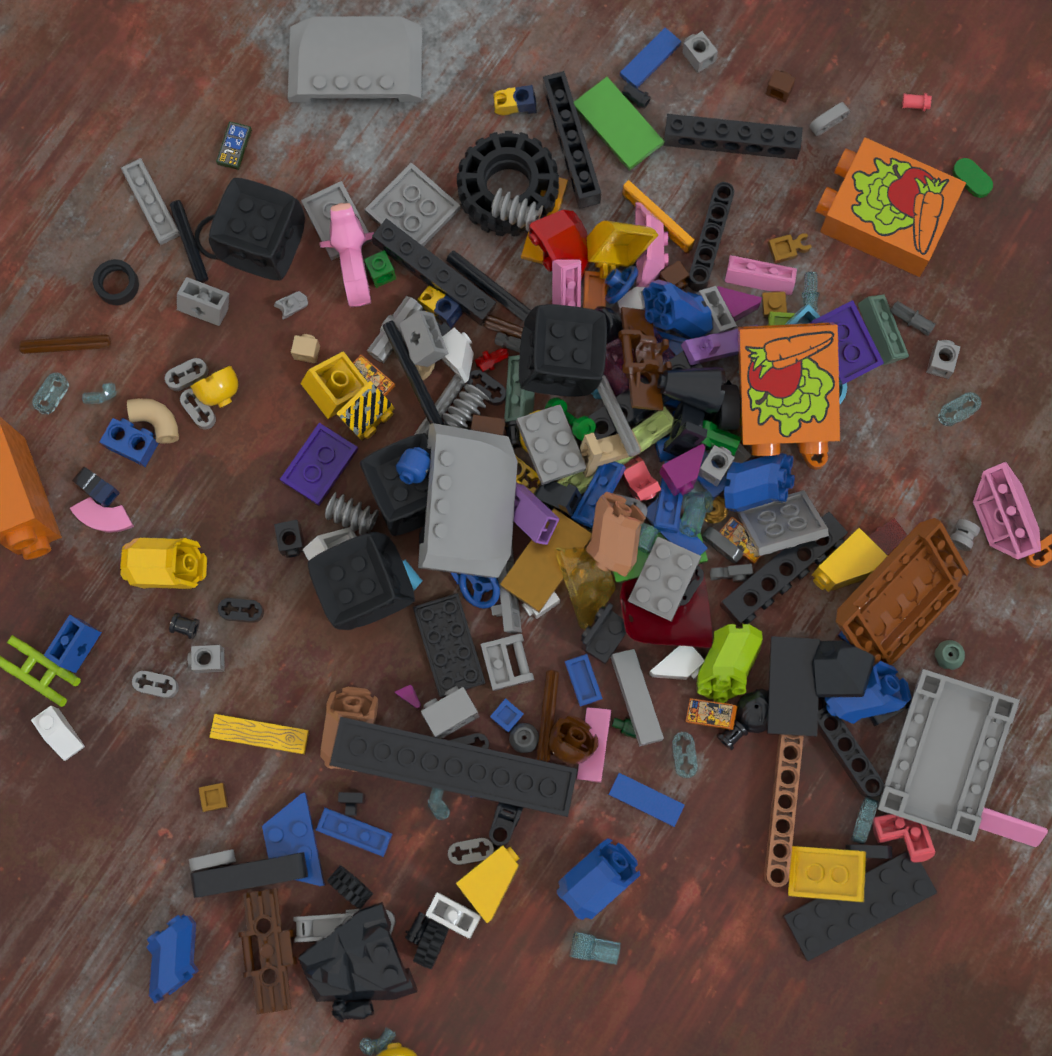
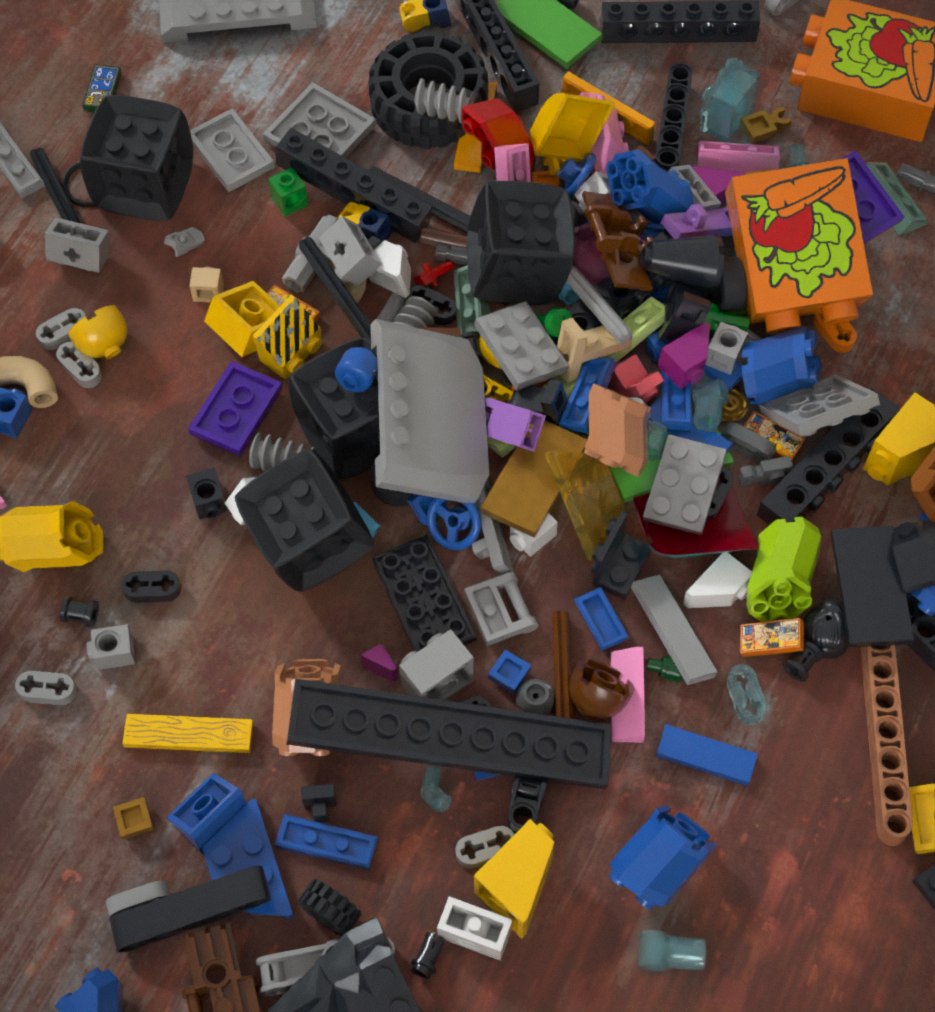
camera: 10 degrees left, 15 degrees down
bright pink animal [320,203,375,307] -> none
black tyre [413,920,449,970] -> none
none -> blue slope [166,773,247,853]
none -> clear light blue brick [699,58,761,143]

